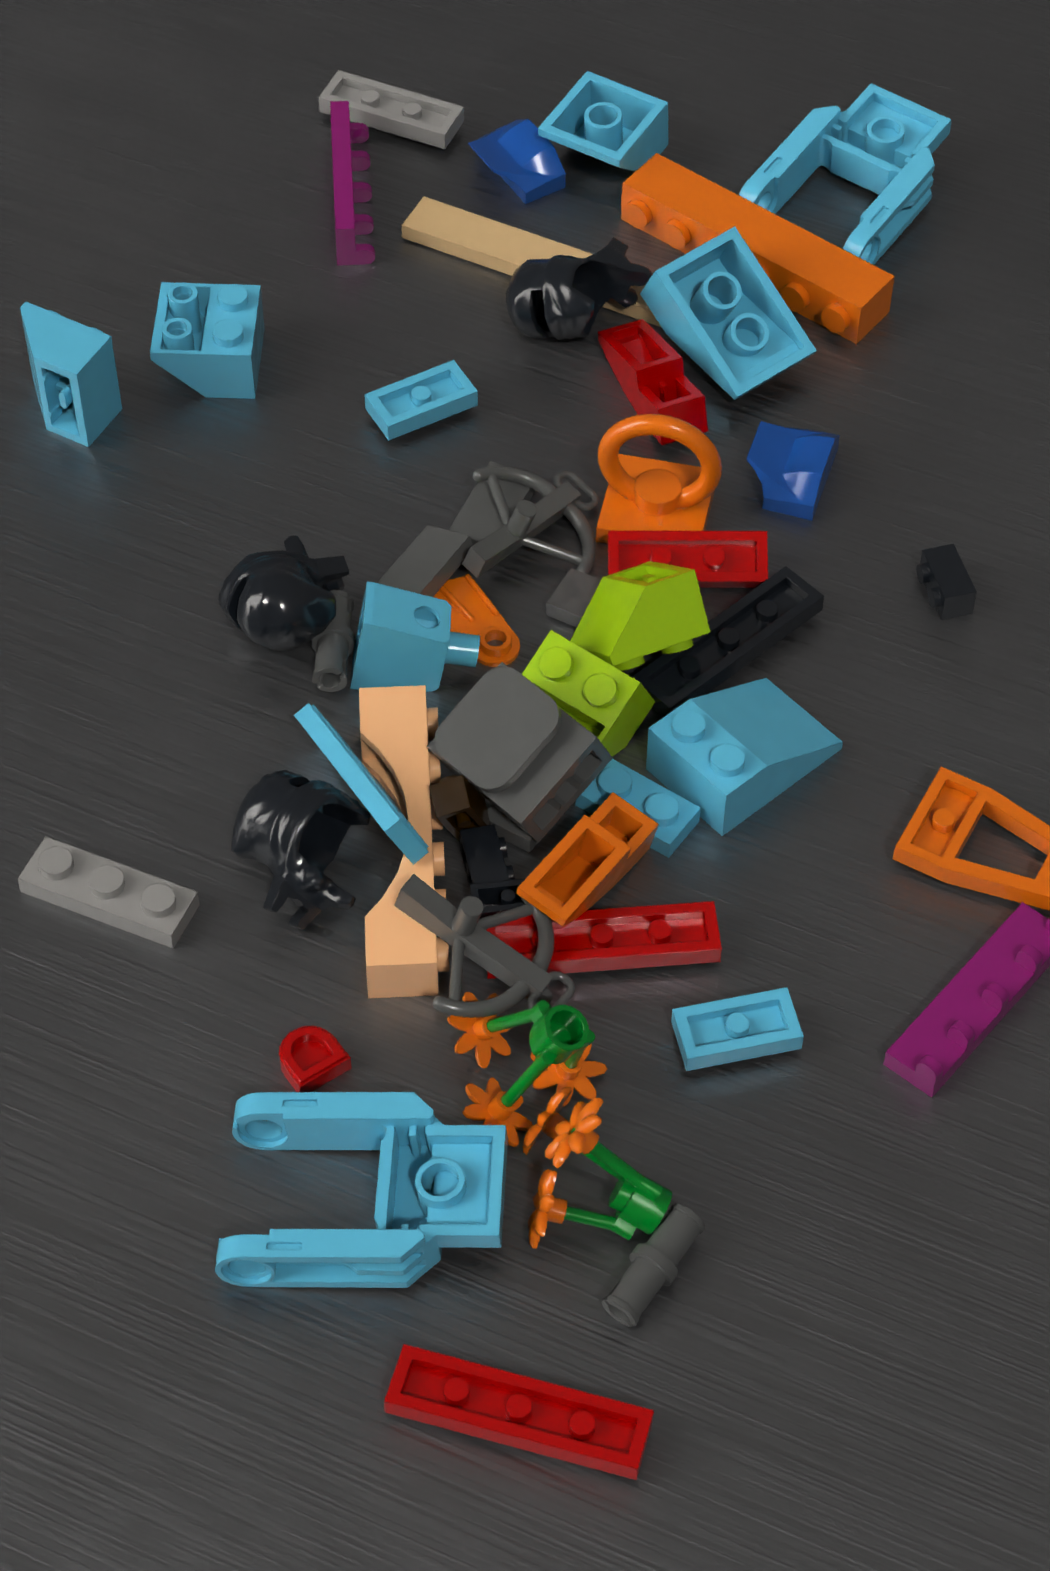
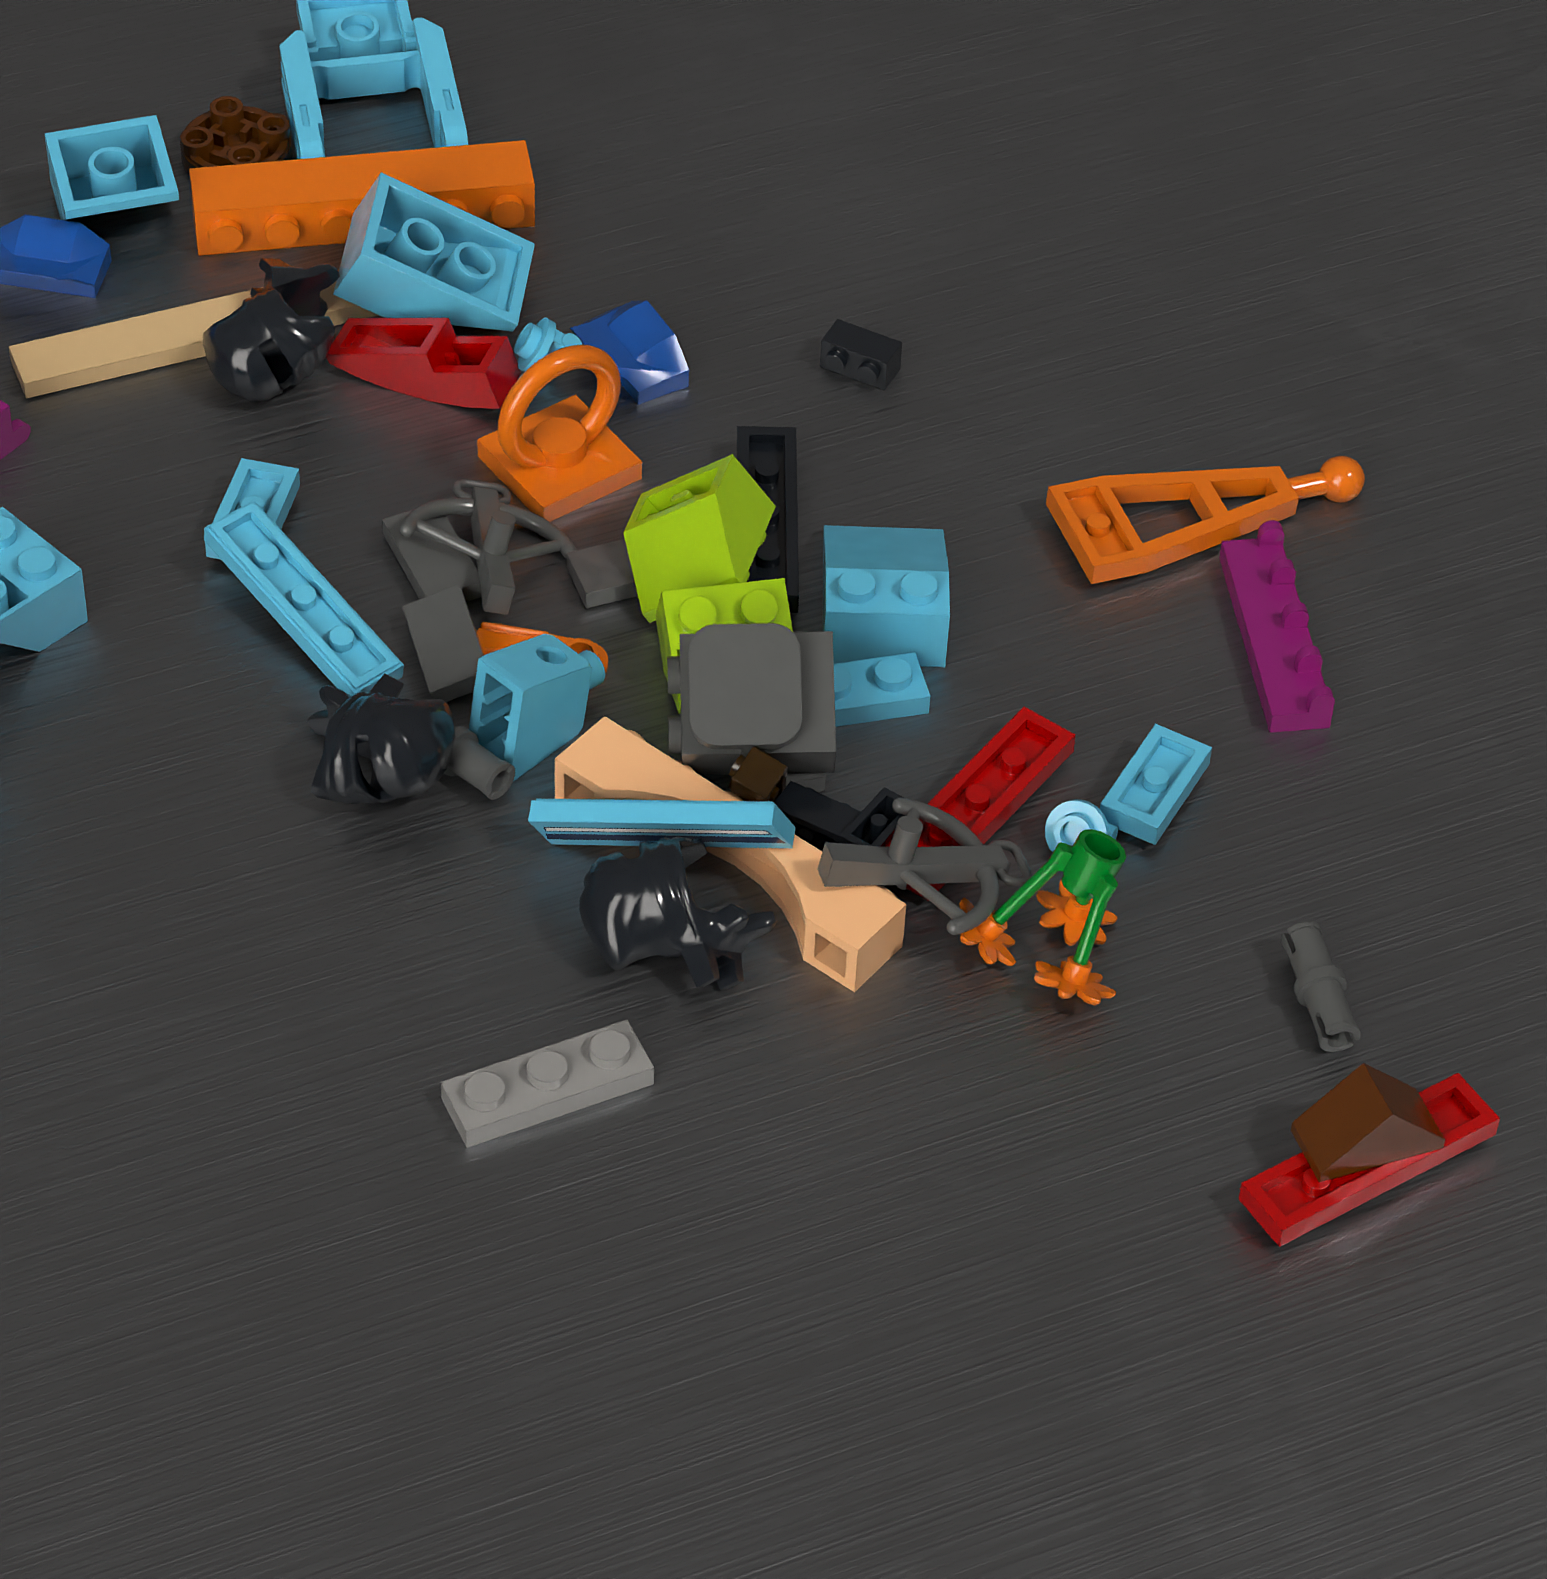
camera: 50 degrees left, 5 degrees down
medium azure plate [215,1092,508,1288] -> none
red tile [279,1026,352,1092] -> none
orange slope [516,792,659,927] -> none
plant [522,1087,673,1249] -> none
red plate [607,531,768,588] -> none
none -> reddish brown tile [180,96,292,174]
none -> medium azure tile [204,500,404,696]
none -> medium azure plate [514,317,582,372]
none -> medium azure plate [1045,799,1118,852]
none -> reddish brown slope [1291,1063,1445,1182]

